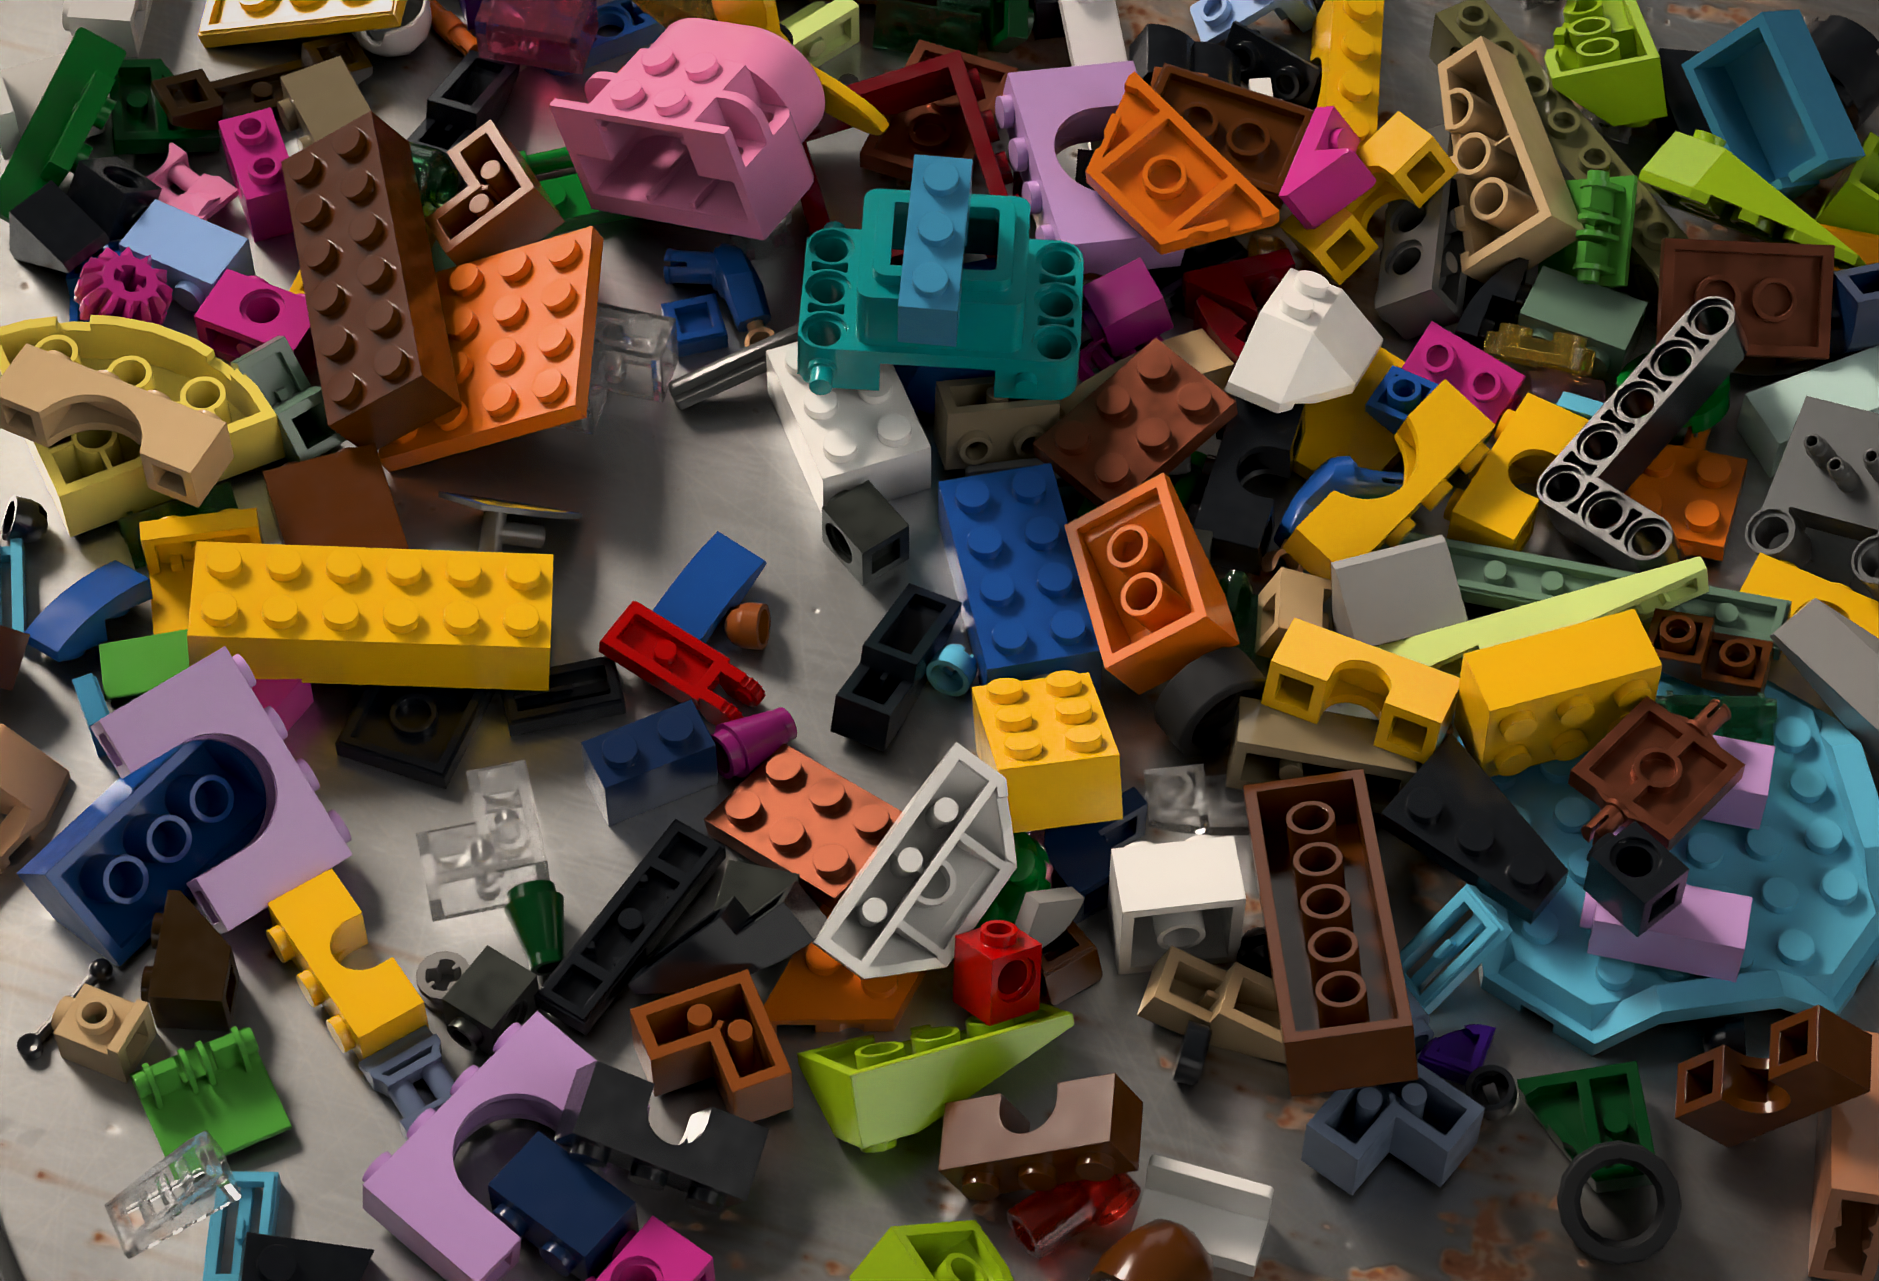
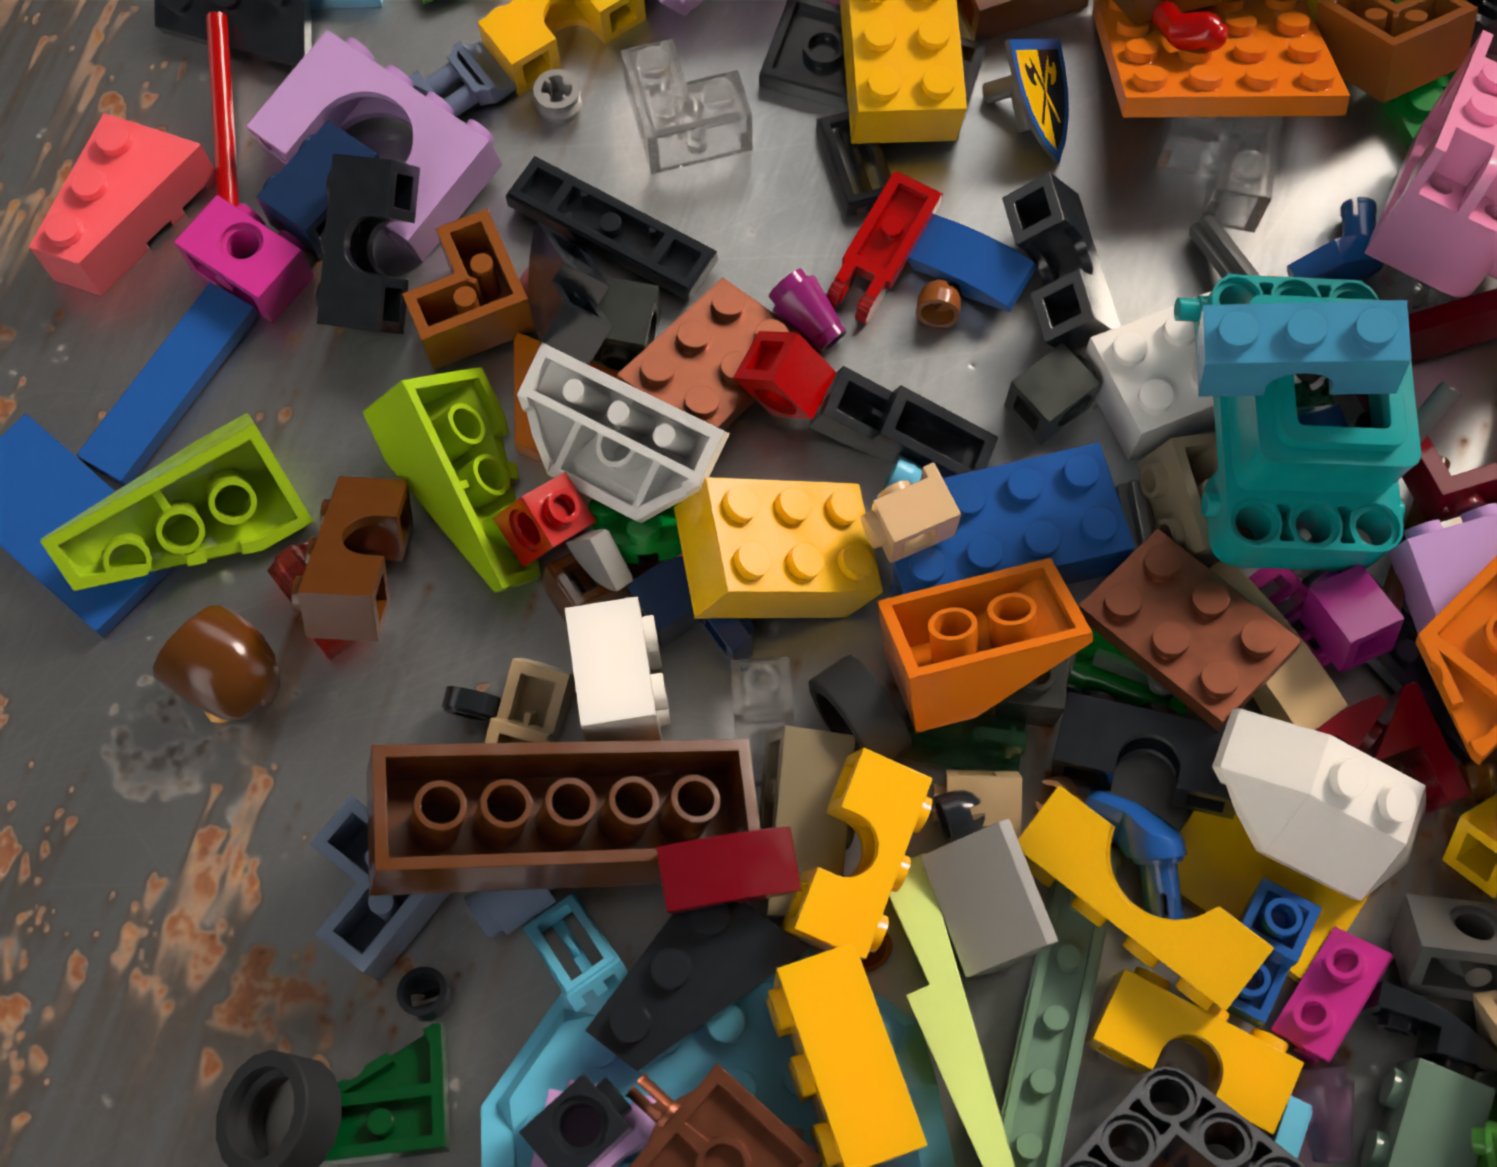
camera: 90 degrees right, 15 degrees up
pearl dark grey brick [442,945,539,1056] -> none
dark green cone [504,880,565,976] -> none
dark blue brick [581,699,718,827] -> none
blue tile [661,293,728,358] -> none
white panel [1131,1154,1274,1277] -> none
dark purple tile [1417,1024,1496,1086] -> none
clear yellow plate [1483,323,1596,376] -> none
none -> dark red slope [656,826,803,914]
none -> red brick [733,331,837,420]
none -> tan brick [860,462,961,564]
none -> black hinge [934,789,985,843]
none -> black arch [1002,172,1120,356]
none -> red arm [1152,1,1228,52]

